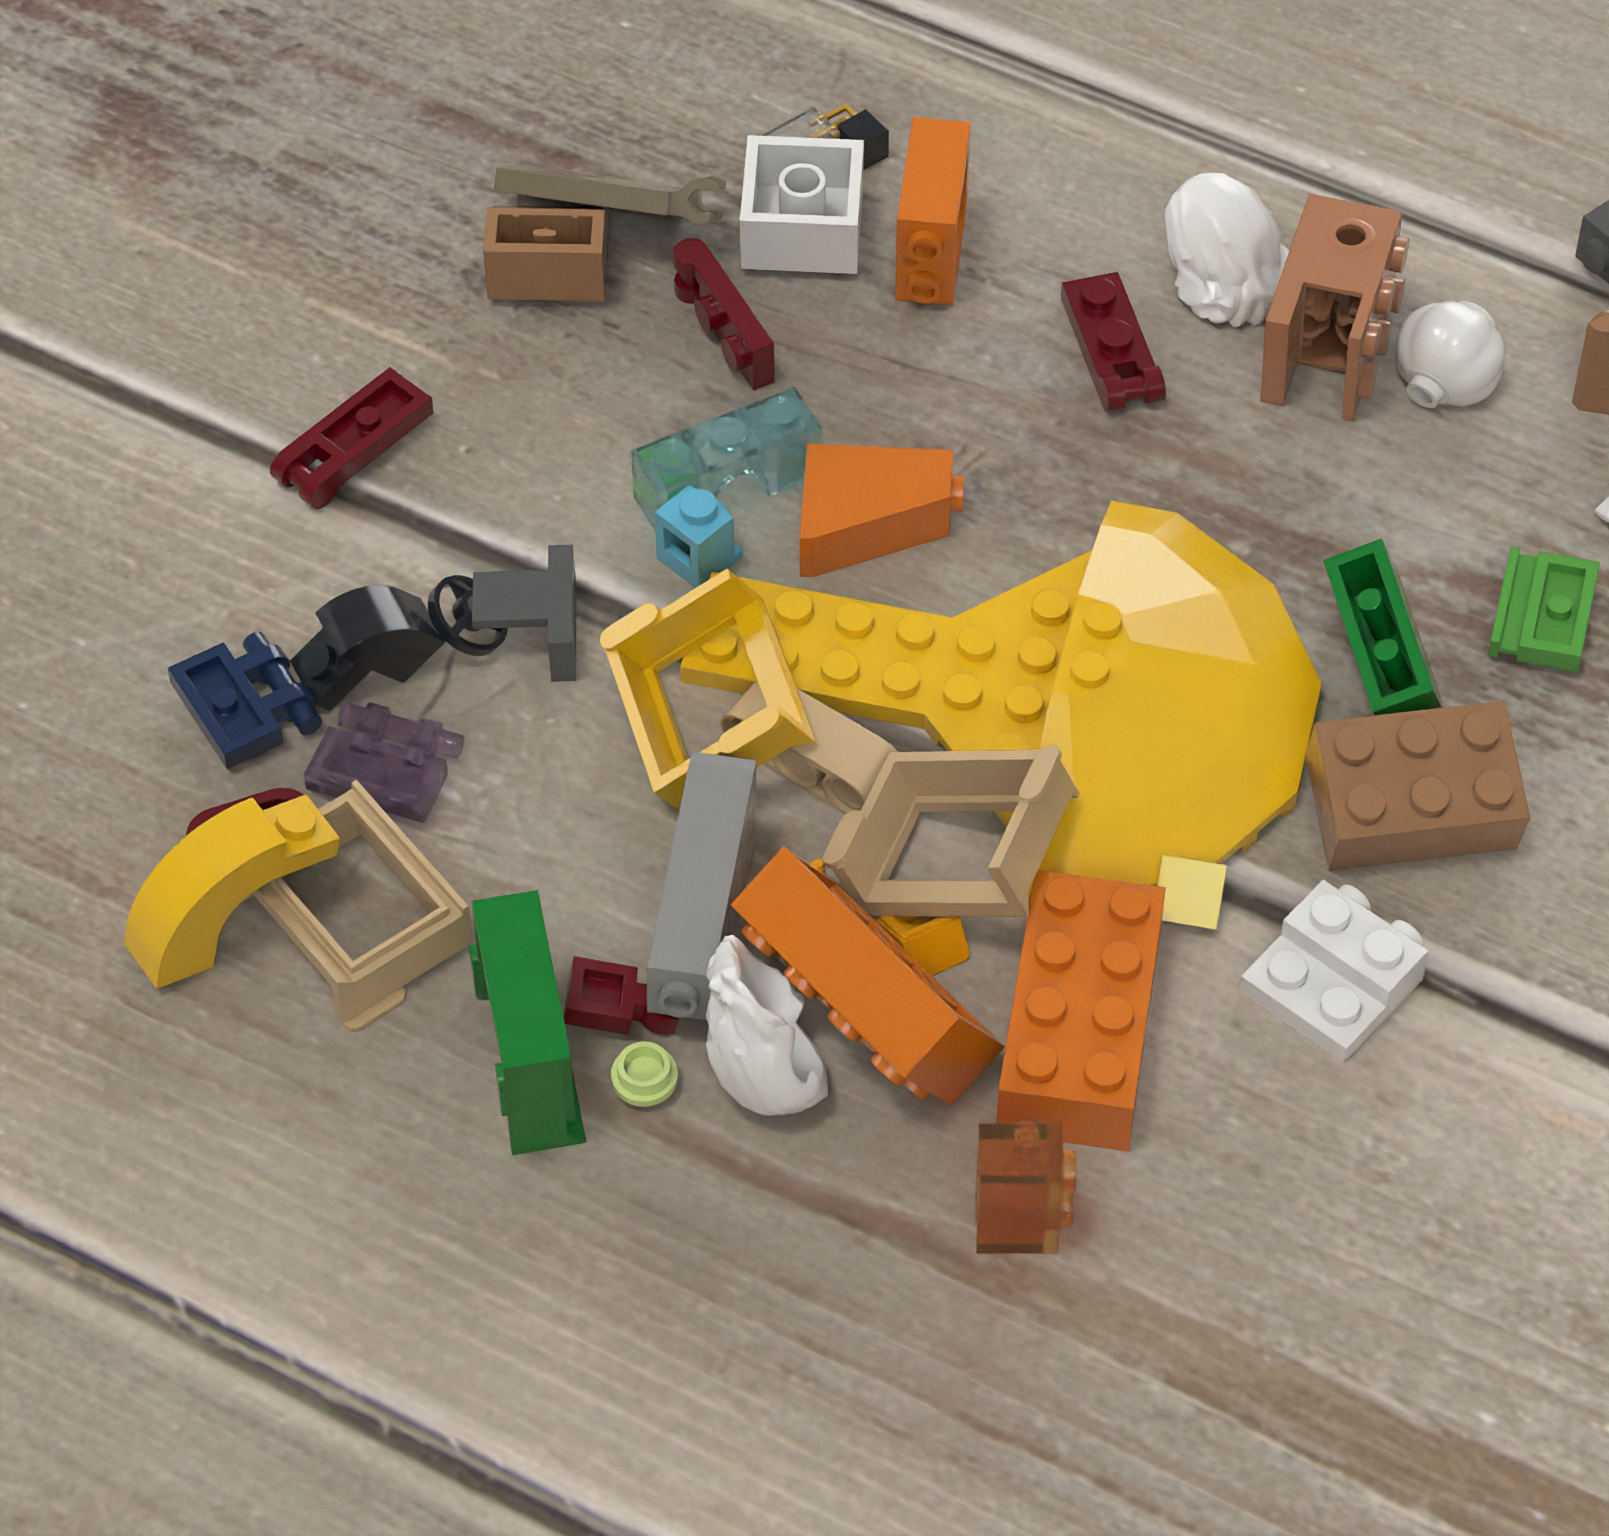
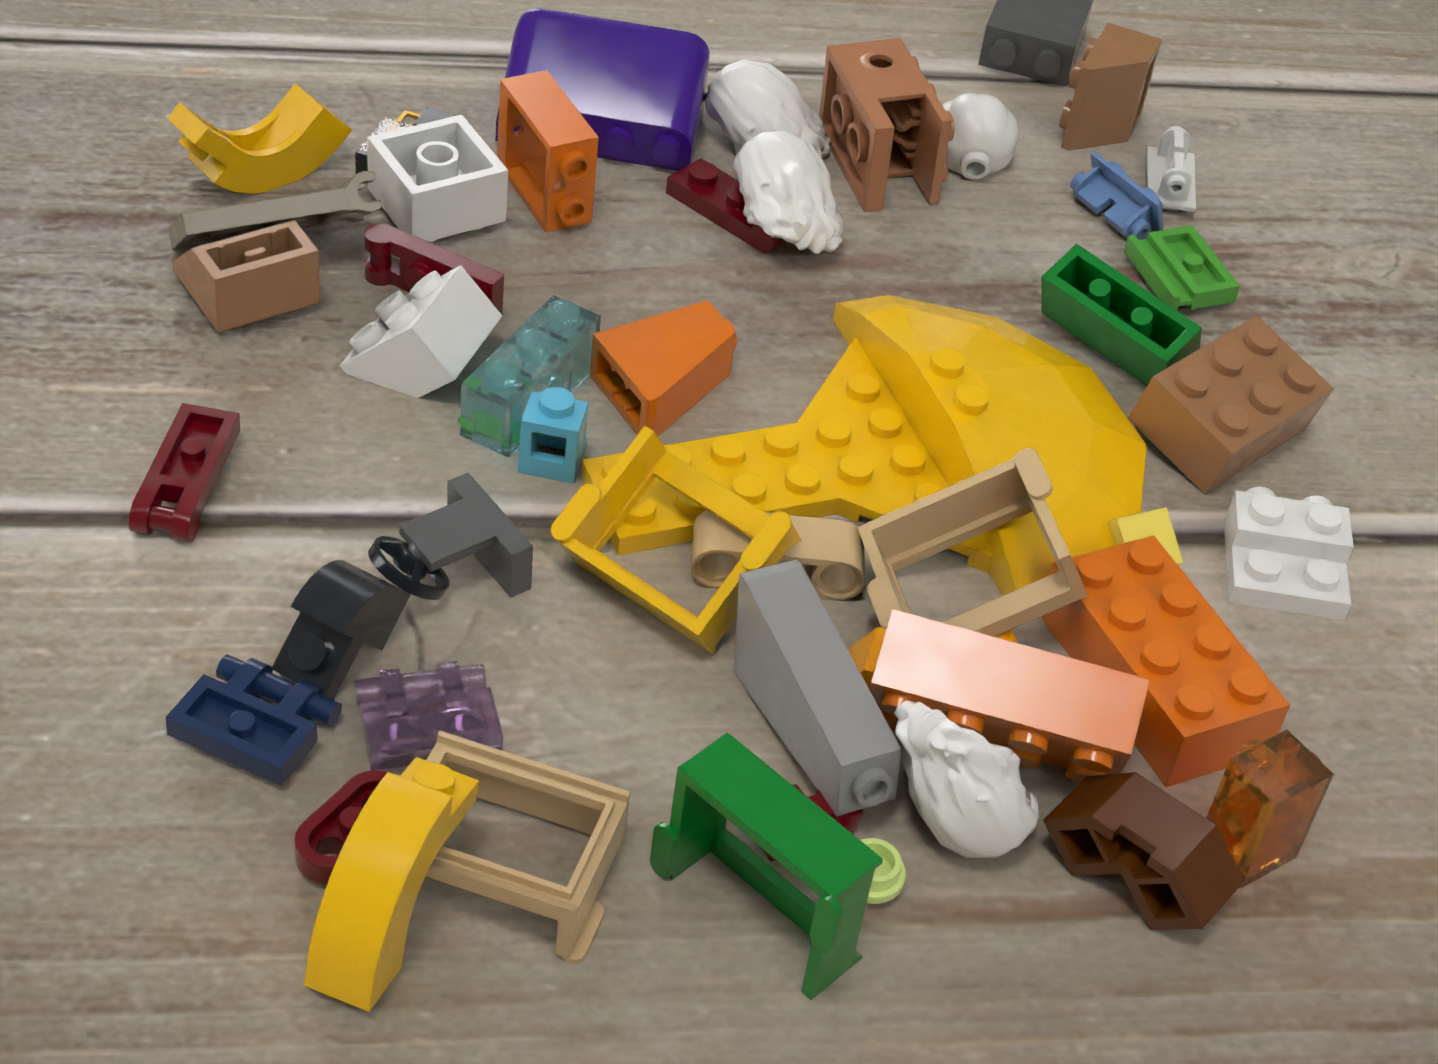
camera: 40 degrees left, 10 degrees down
none -> yellow arch [167,83,352,194]
none -> white slope [339,265,502,398]
none -> dark purple windscreen [495,8,710,171]
none -> white piece [732,130,844,254]
none -> reddish brown brick [1043,772,1245,930]
none -> medium blue hinge [1070,151,1164,240]

